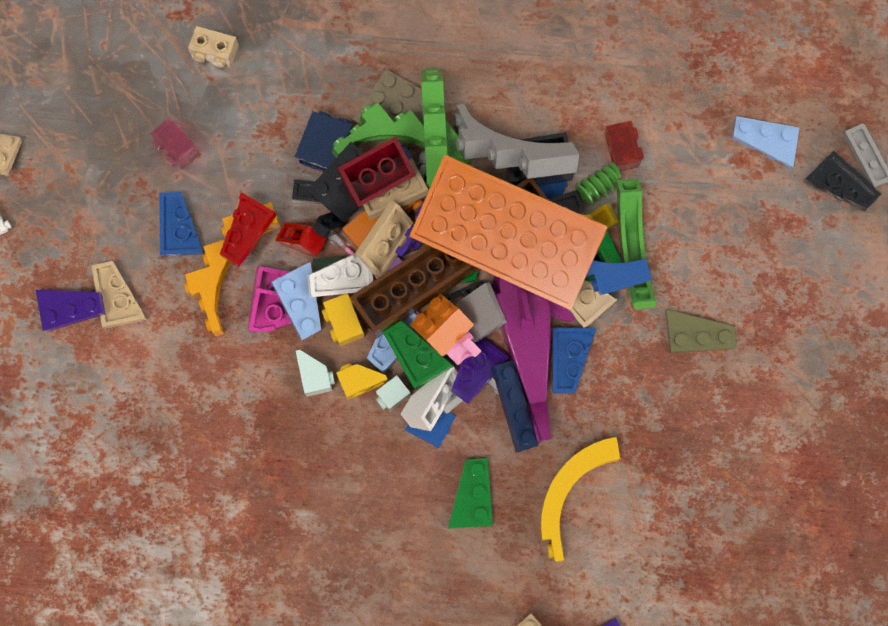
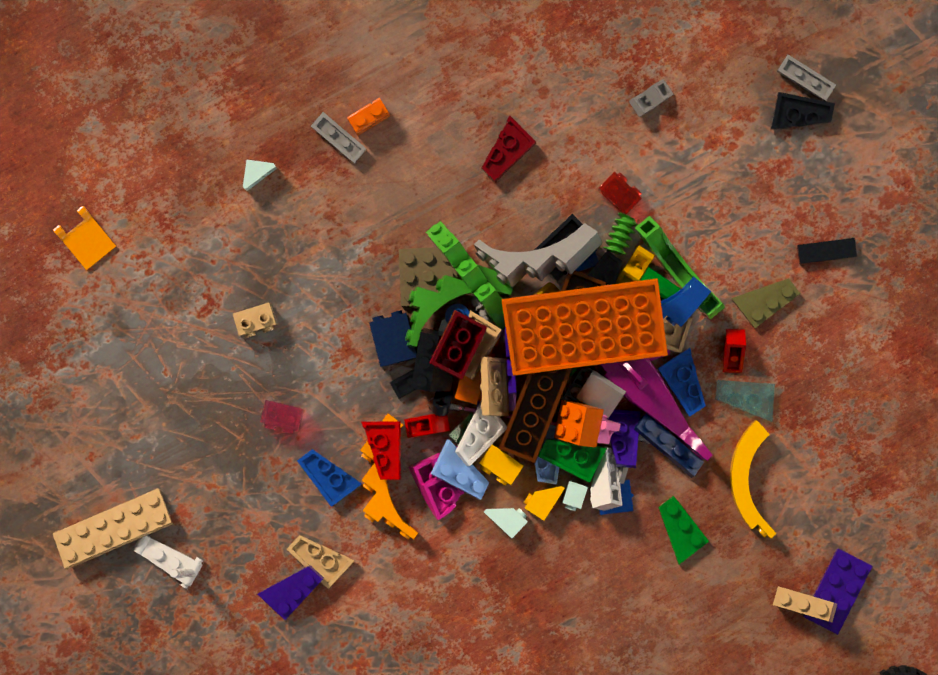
camera: 30 degrees left, 10 degrees up
light blue wing [732,116,799,170] -> none
none -> dark red wing [481,116,536,182]
none -> light grey slope [629,79,674,117]
none -> clear light blue wing [715,380,775,422]
none -> red slope [723,329,746,373]
none -> black tile [797,238,857,264]

